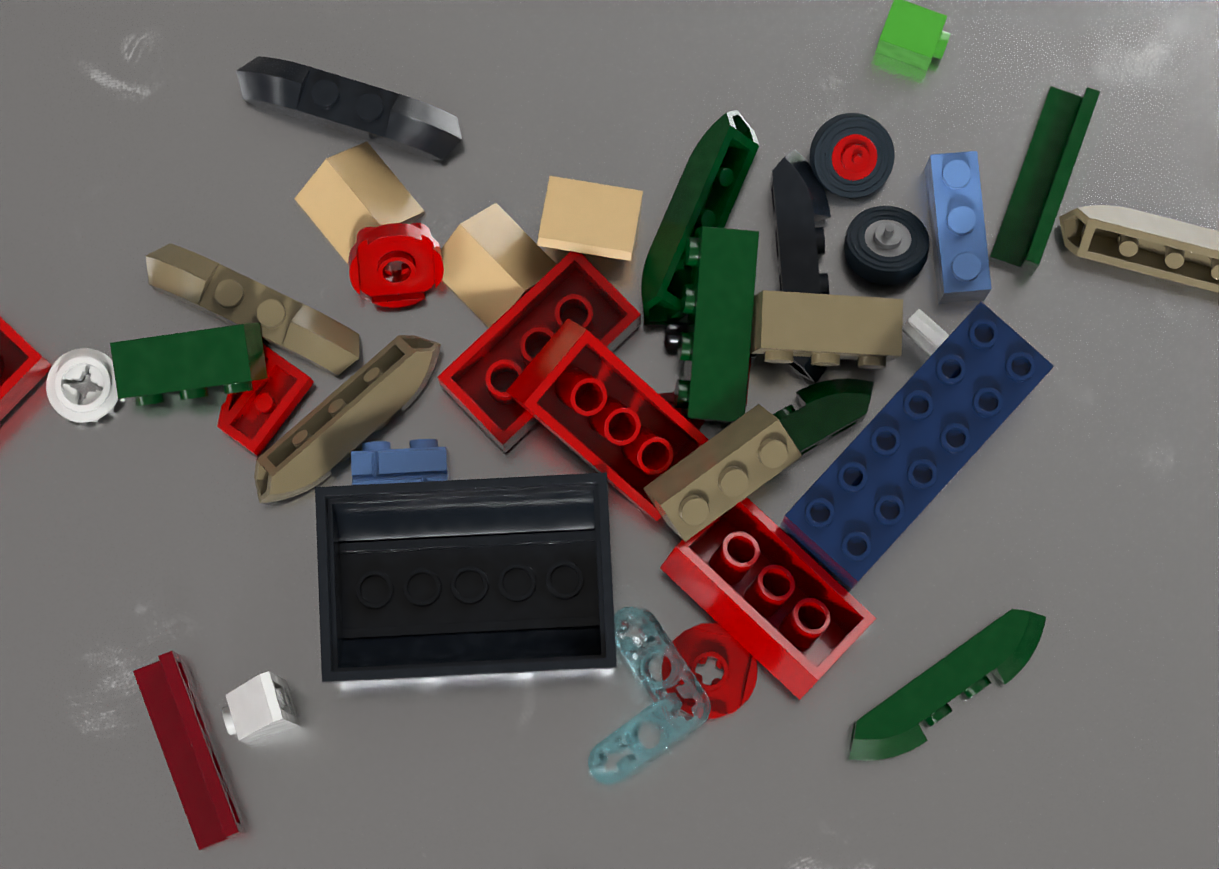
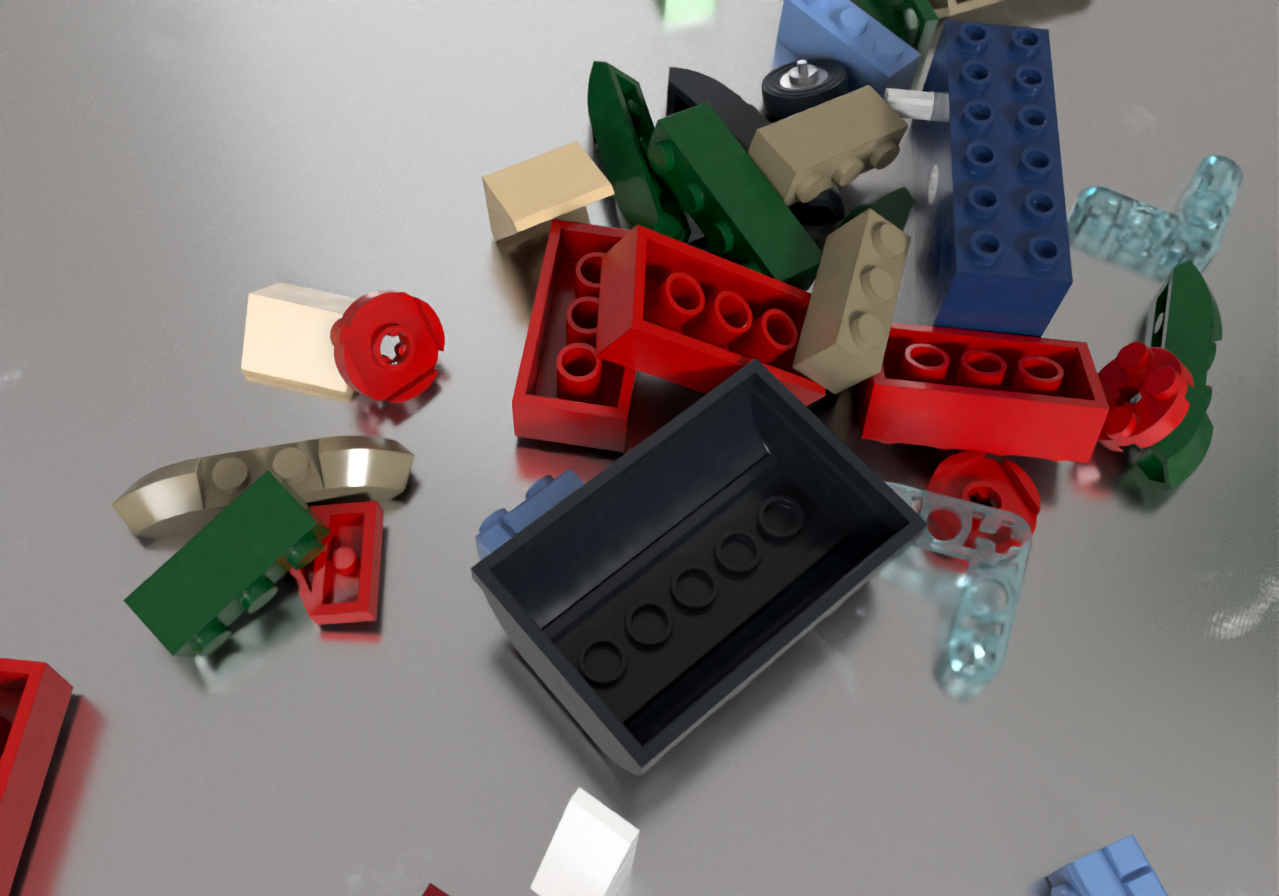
camera: 45 degrees left, 20 degrees down
white gear [46,348,118,423] -> none
black brick [236,56,462,160] -> none
dark tan brick [254,335,441,503] -> none
tan slope [441,203,556,329] -> none
black wheel [810,113,895,198] -> none
none -> clear light blue beam [1069,155,1243,272]
none -> red plate [1097,341,1194,452]

